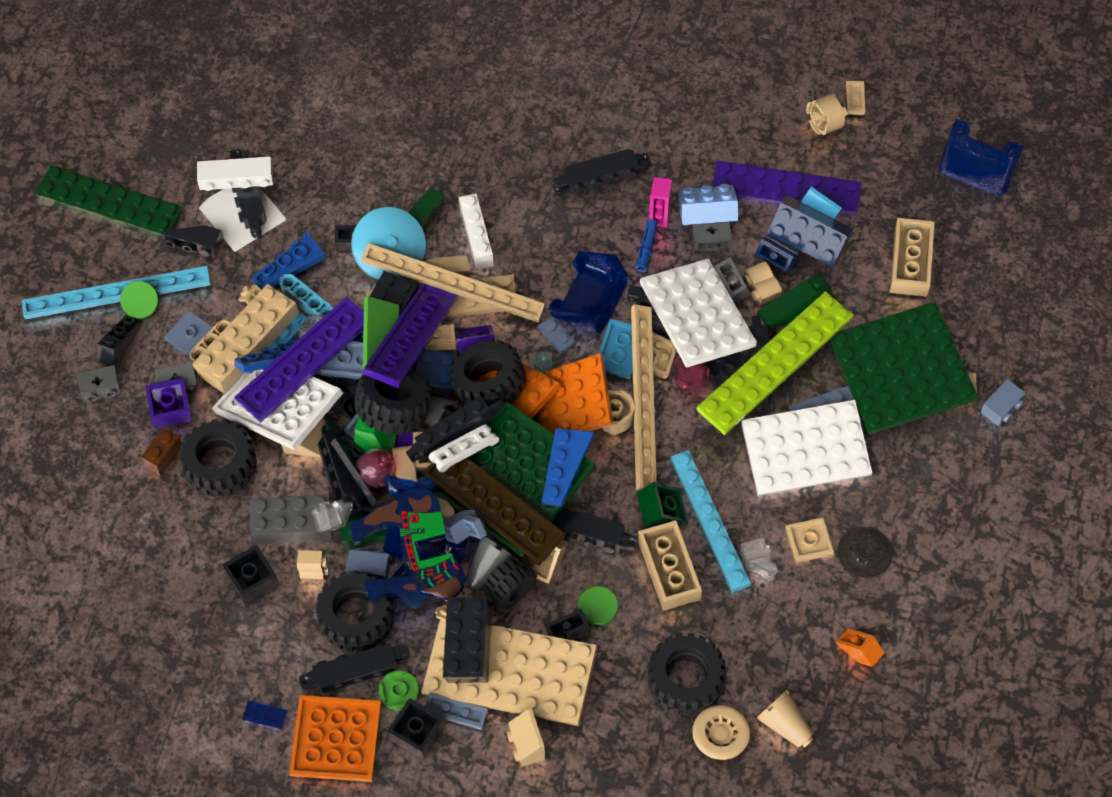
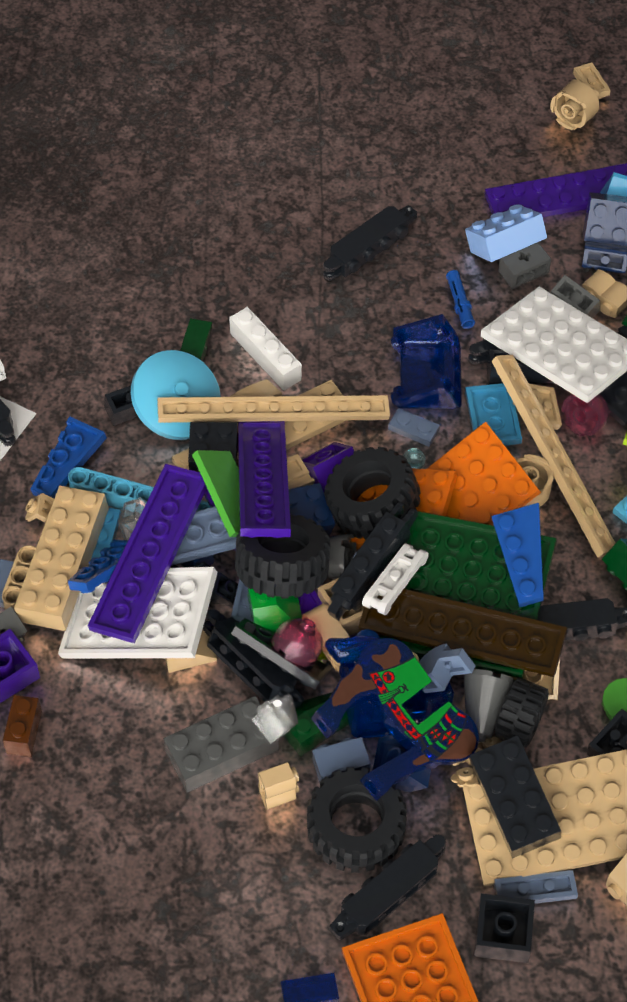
camera: 25 degrees left, 5 degrees down
black tyre [179,419,257,496] -> none
black brick [222,545,279,605] -> none
bright green tile [379,670,419,711] -> none
dark pink brick [649,177,672,228] -> none

